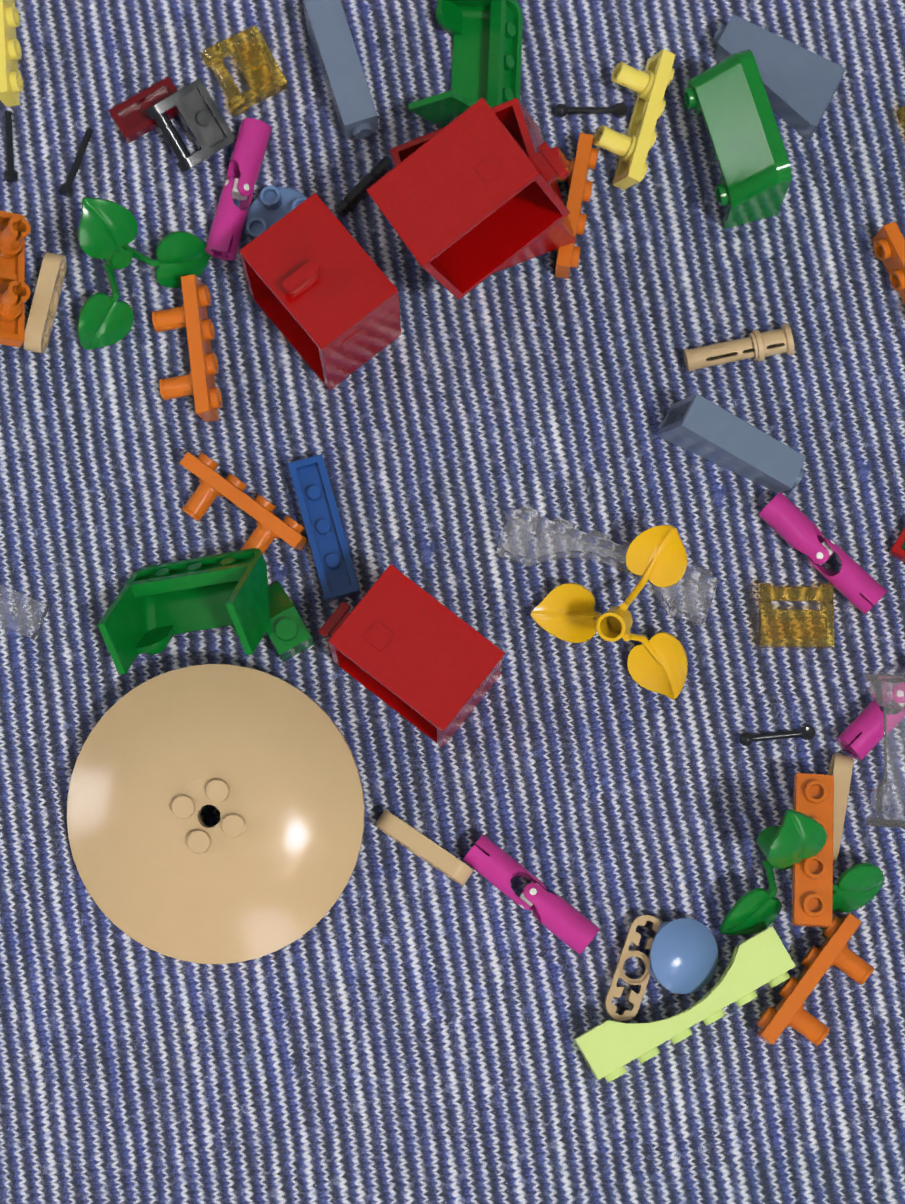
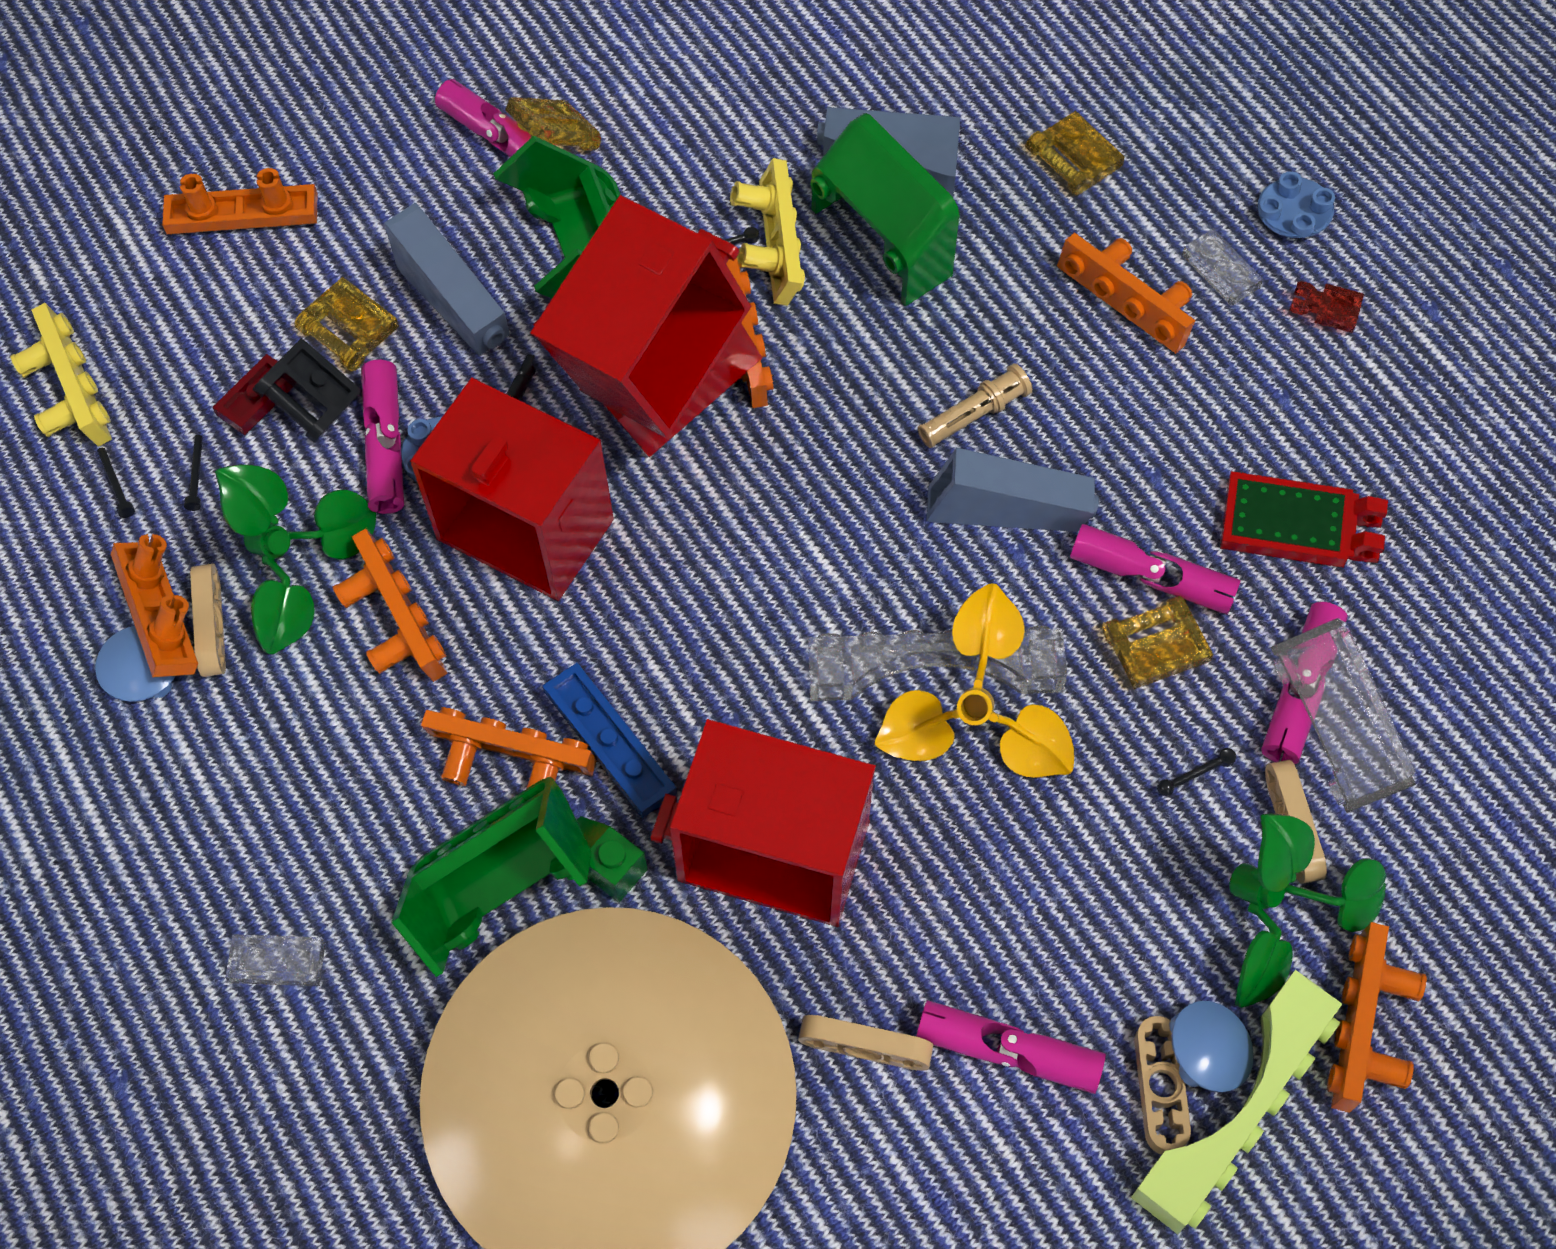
camera: 20 degrees left, 15 degrees down
orange plate [791,773,834,928] -> none

